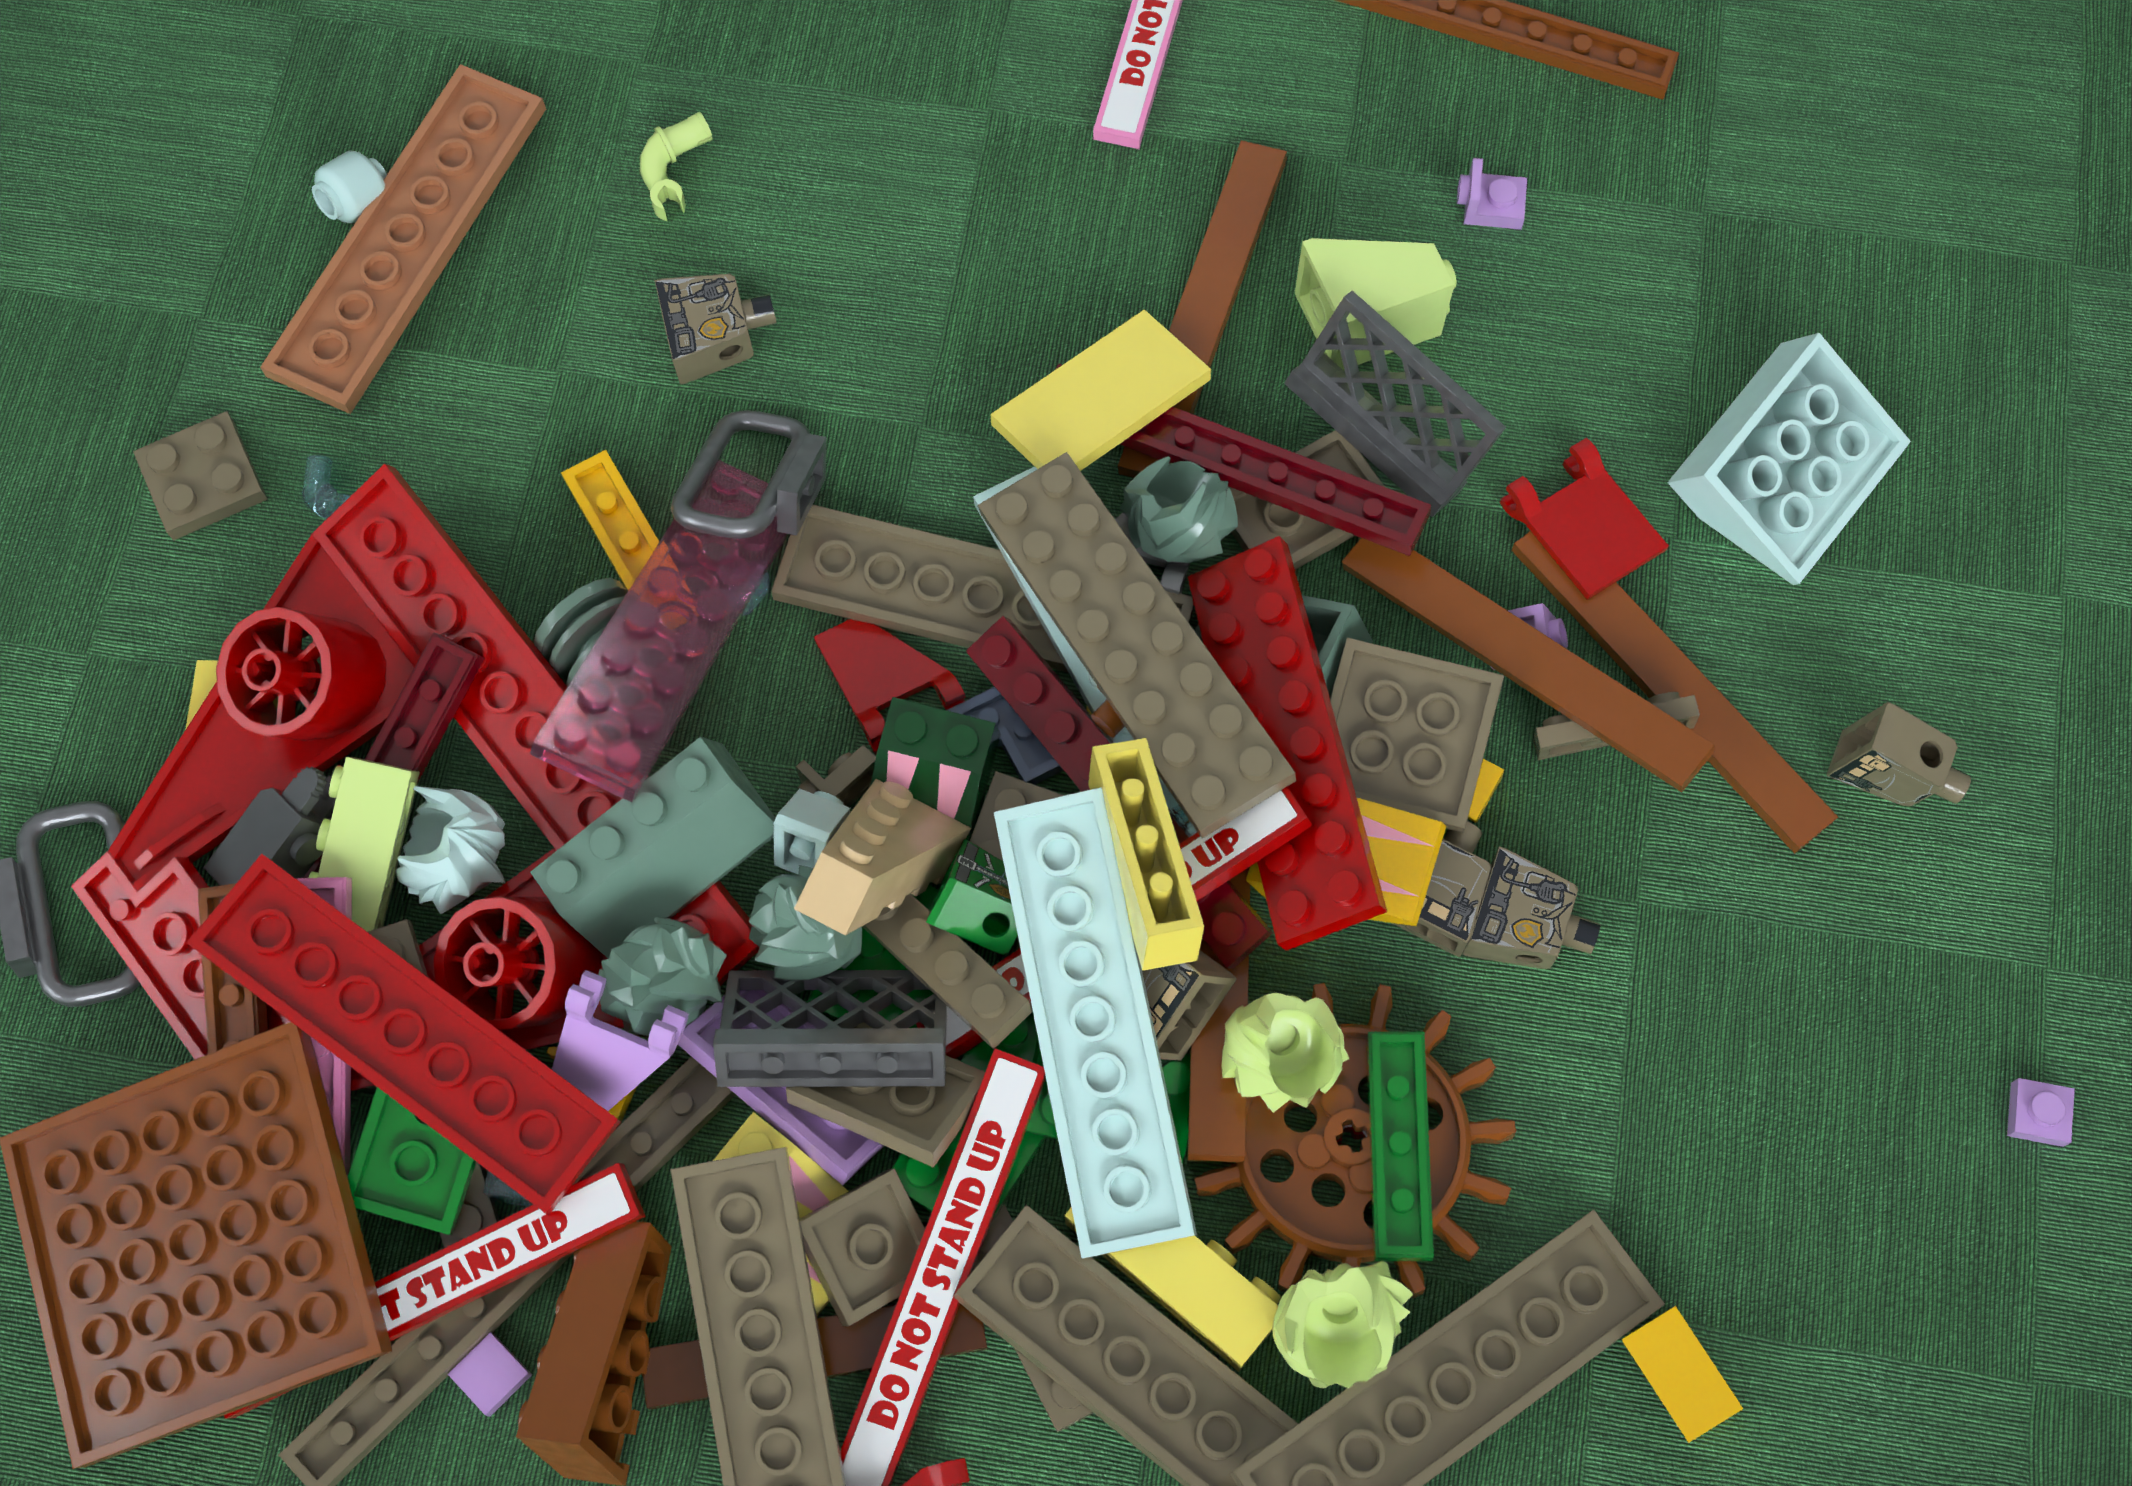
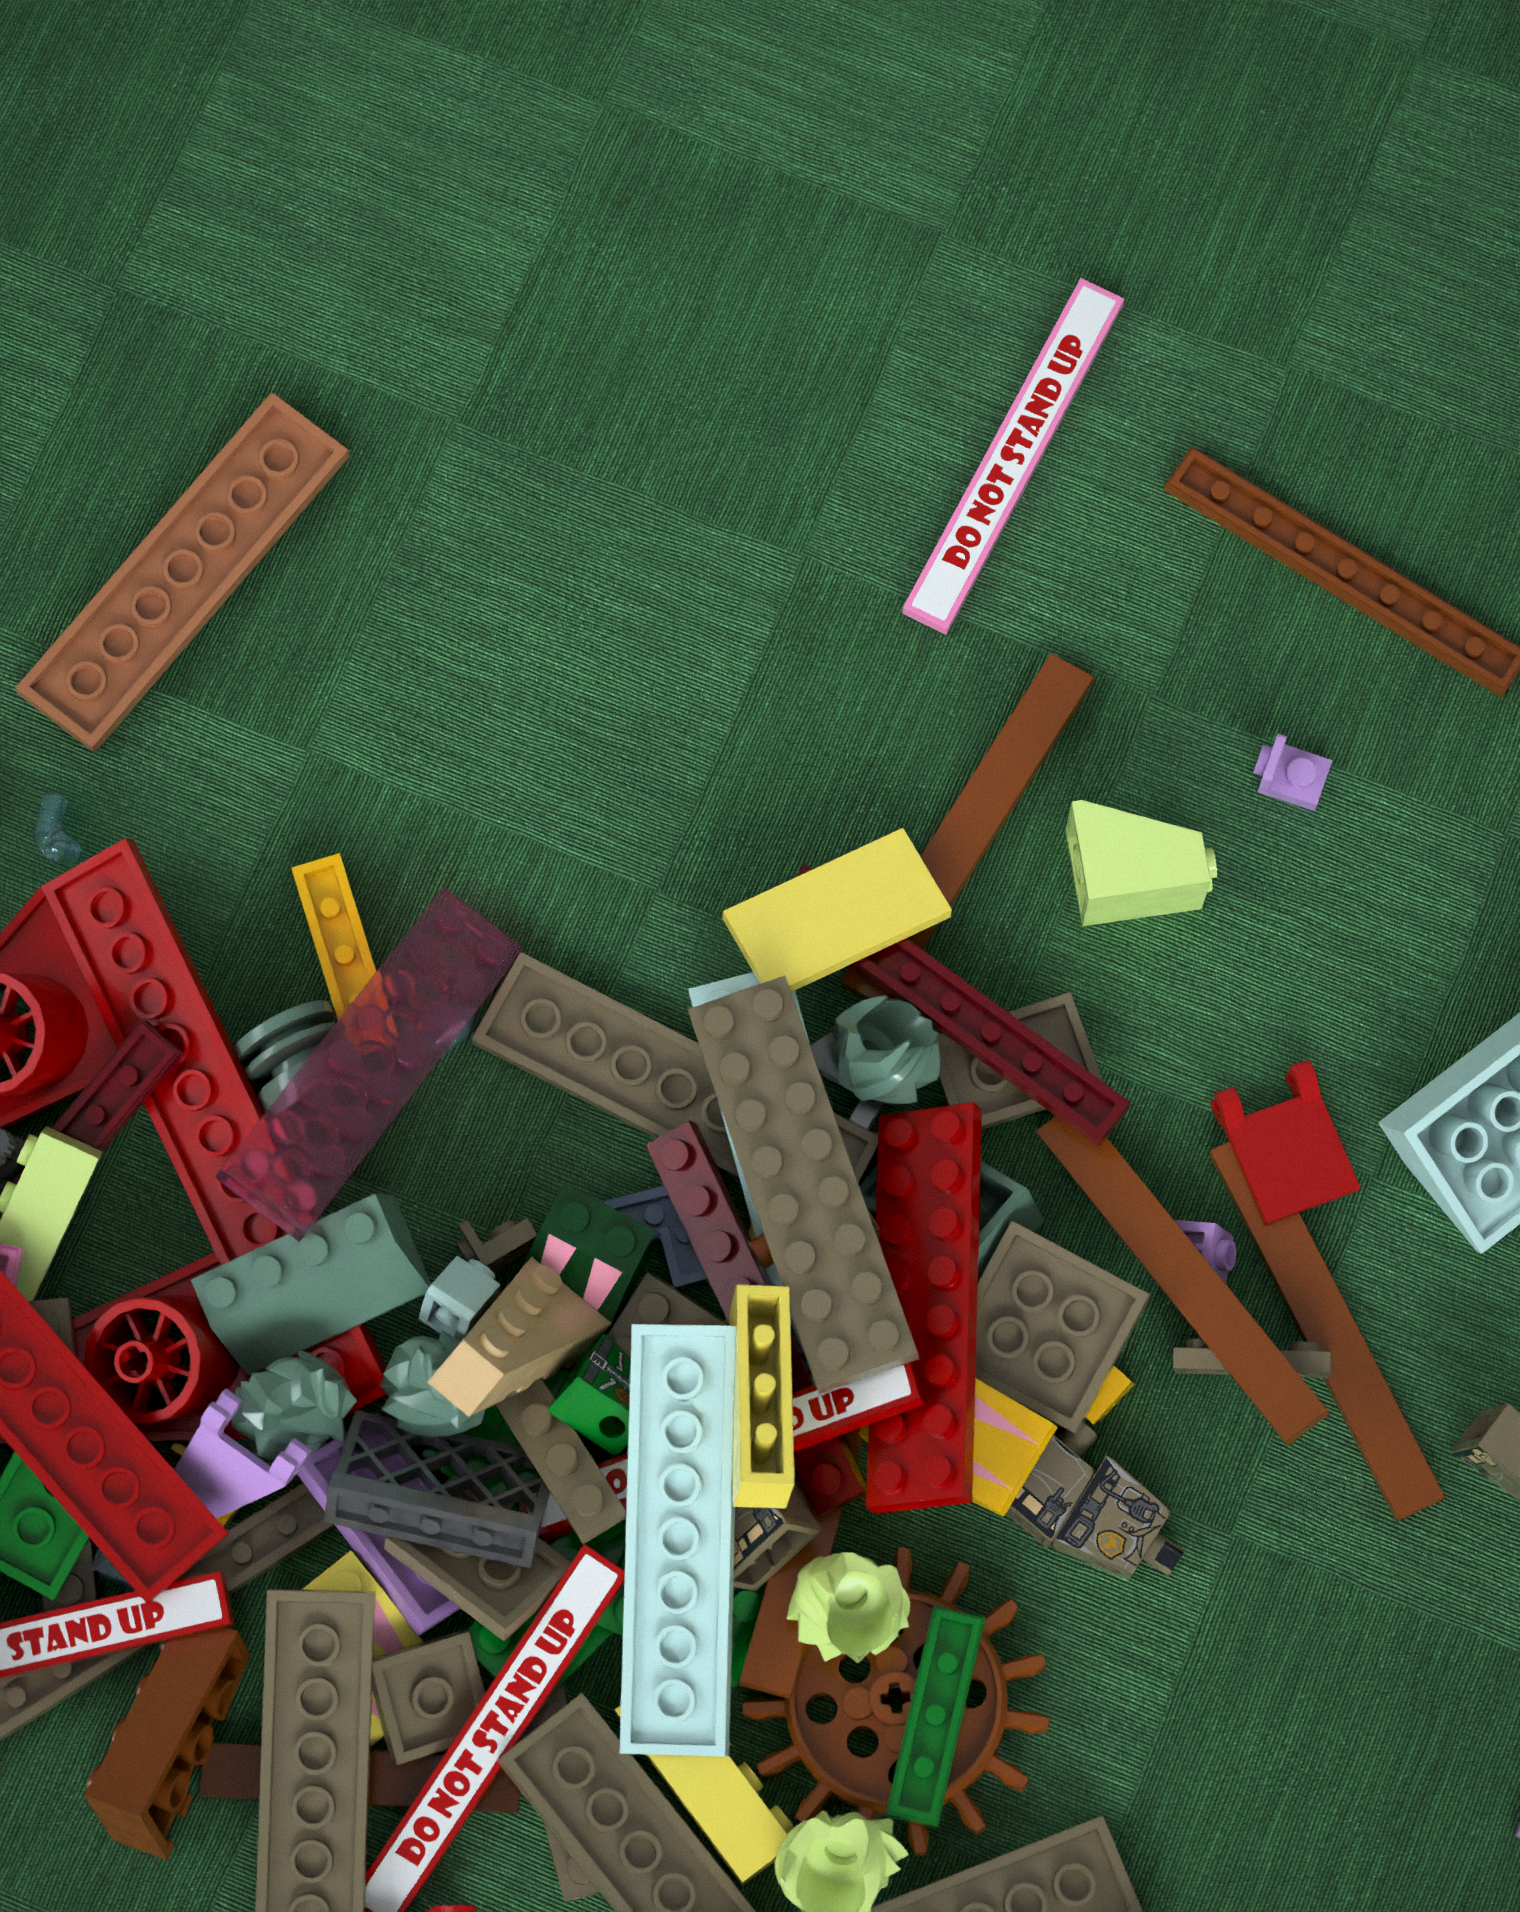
camera: 10 degrees right, 5 degrees up
light aqua head [312,151,387,224] -> none
light aqua hair [395,786,505,915] -> none
lavender tile [448,1332,532,1417] -> none
yellowish green piece [640,112,713,221] -> none
torso [654,274,777,385] -> none
flat silver bar [670,410,826,539] -> none
red flag [814,619,966,755] -> none
flat silver fence [1284,291,1506,517] -> none

